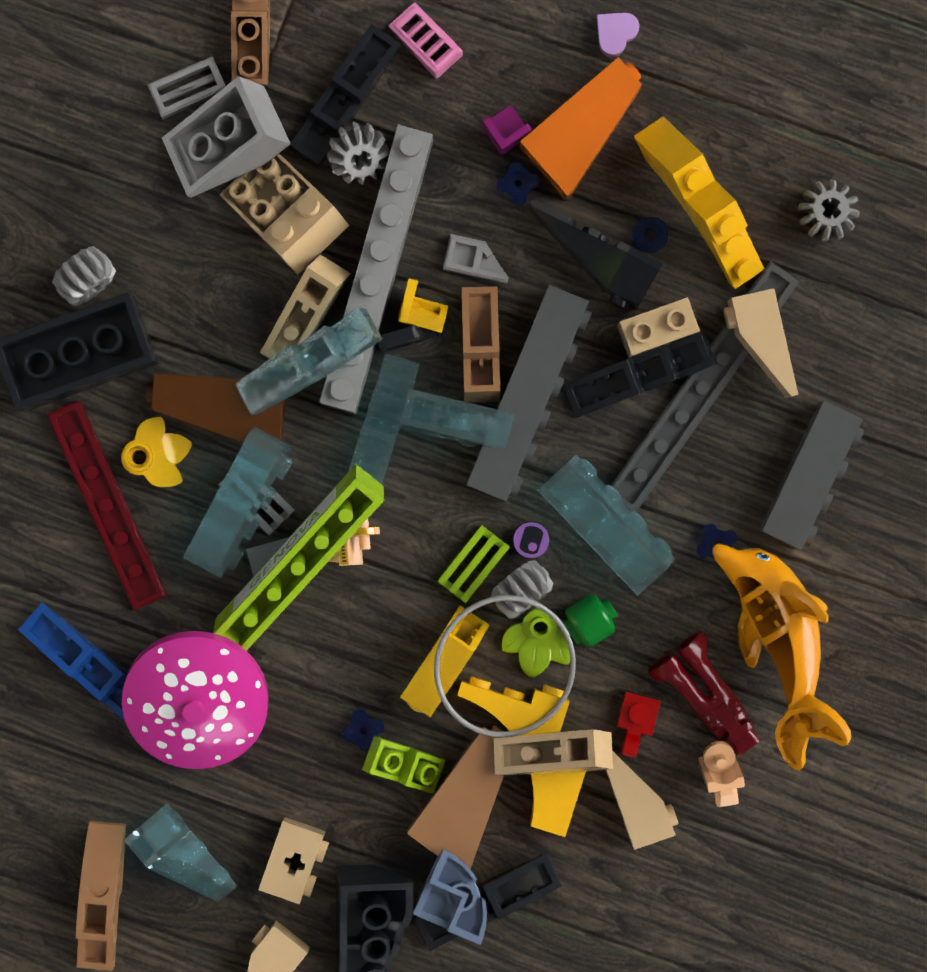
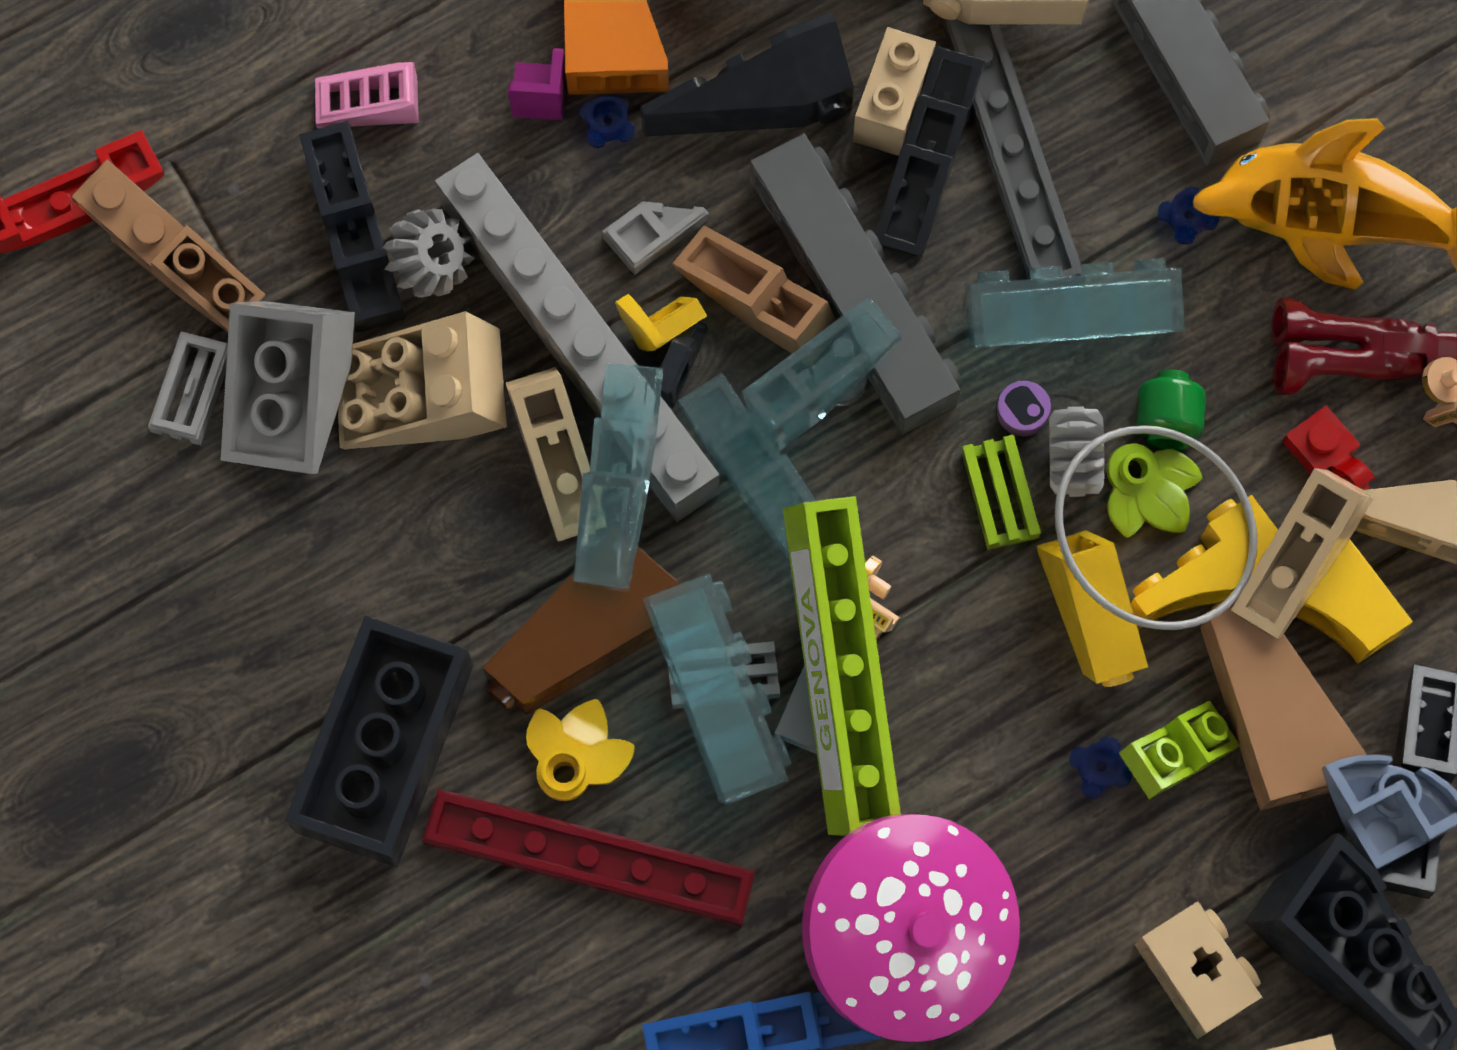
camera: 50 degrees left, 15 degrees down
light grey gear [52,246,116,306] -> none
clear blue plate [632,217,669,253] -> none

